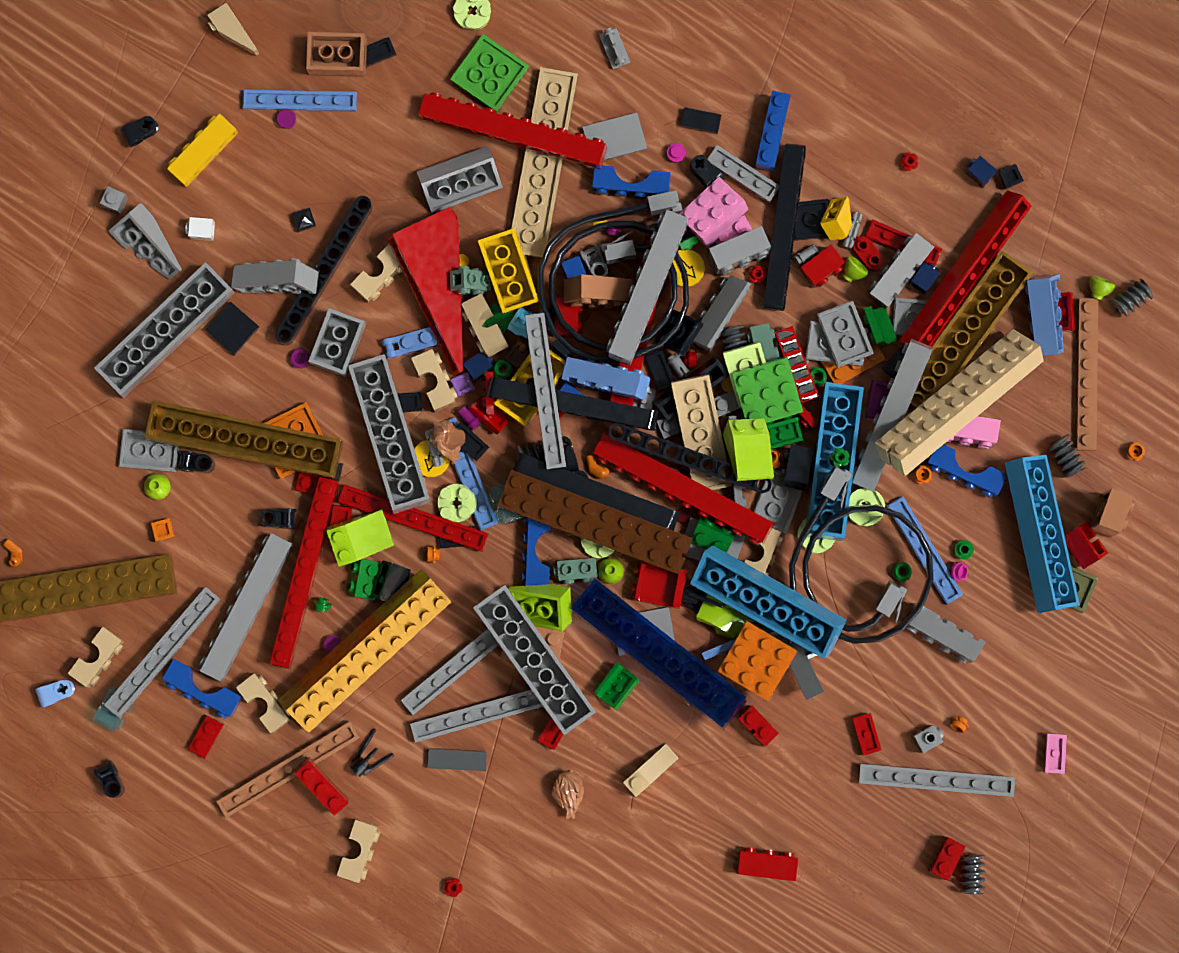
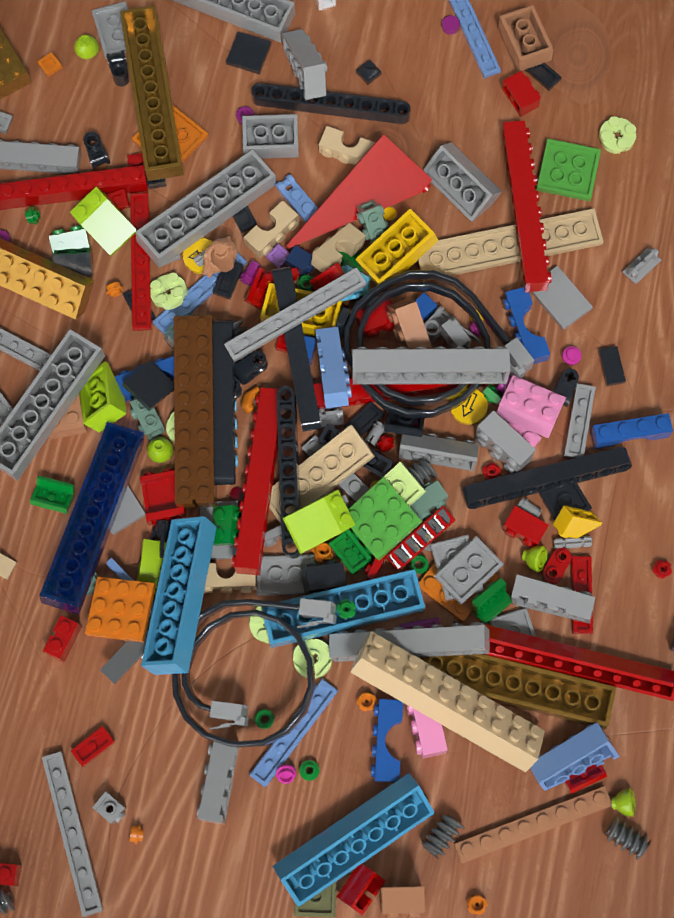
camera: 70 degrees right, 10 degrees down
dark blue brick [909,262,940,295] -> none
none -> black tile [122,360,174,411]
none -> red plate [310,263,345,291]
none -> red brick [502,71,541,117]

